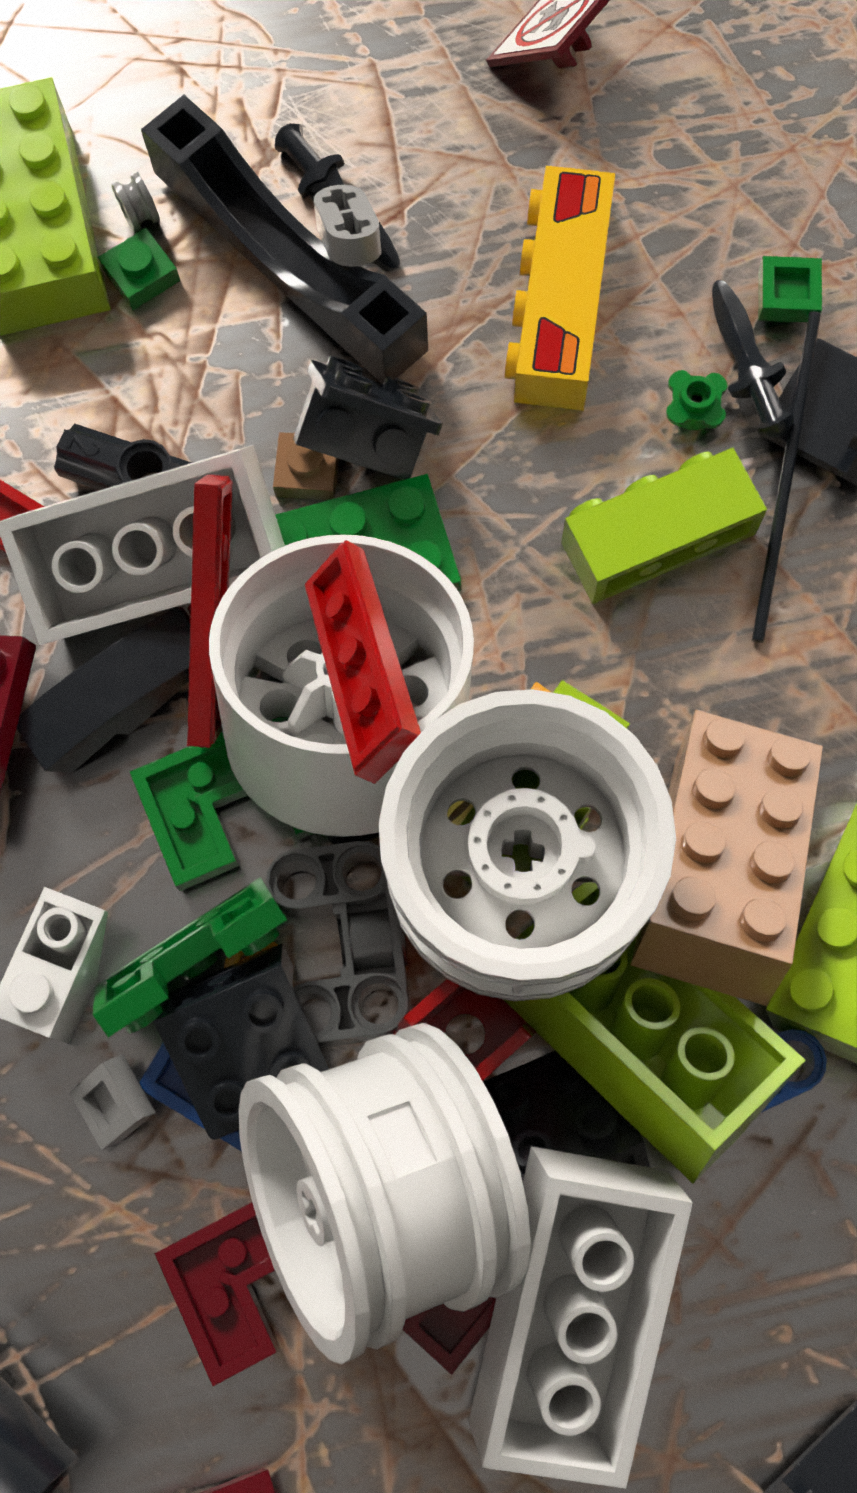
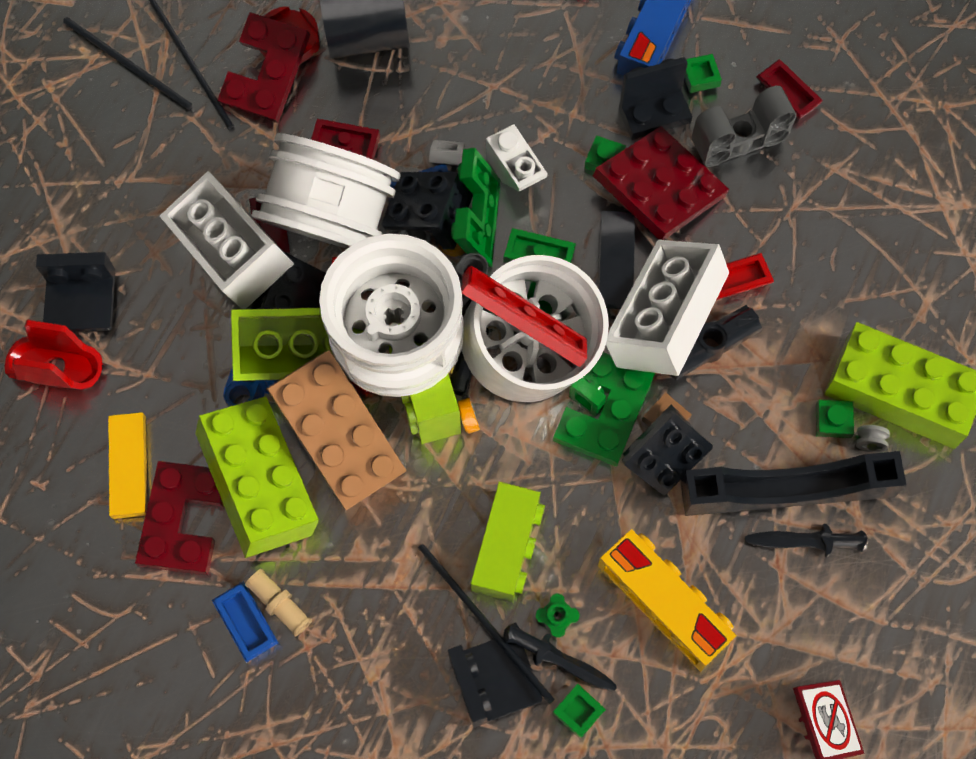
camera: 125 degrees right, 5 degrees down
red tile [187,475,233,748] -> none
light grey beam [314,185,381,267] -> none

